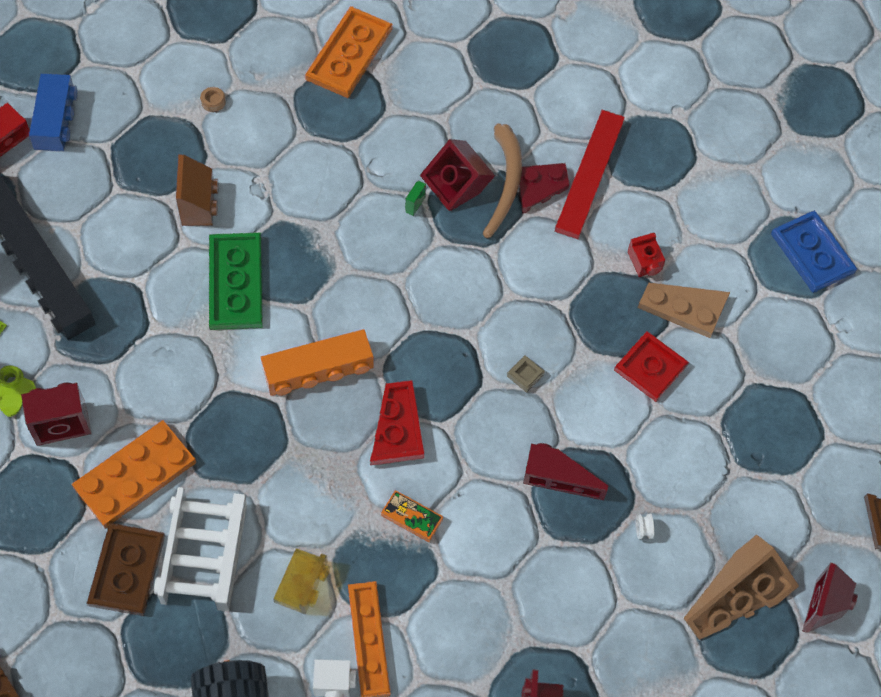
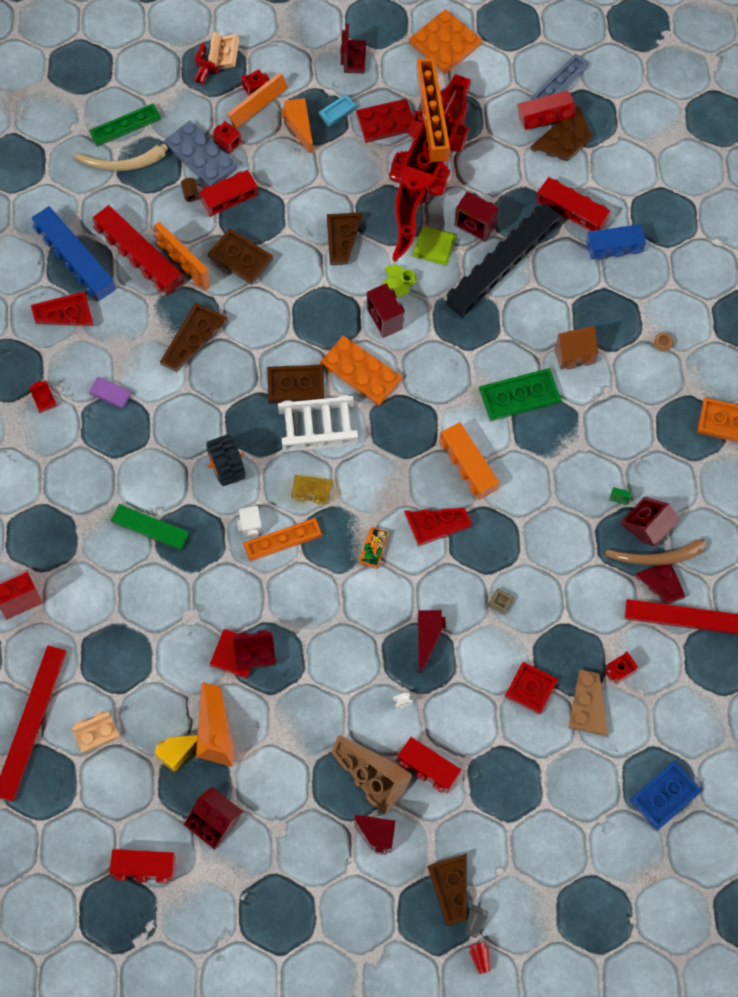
camera: 80 degrees right, 5 degrees up
none -> red brick [397,736,462,794]

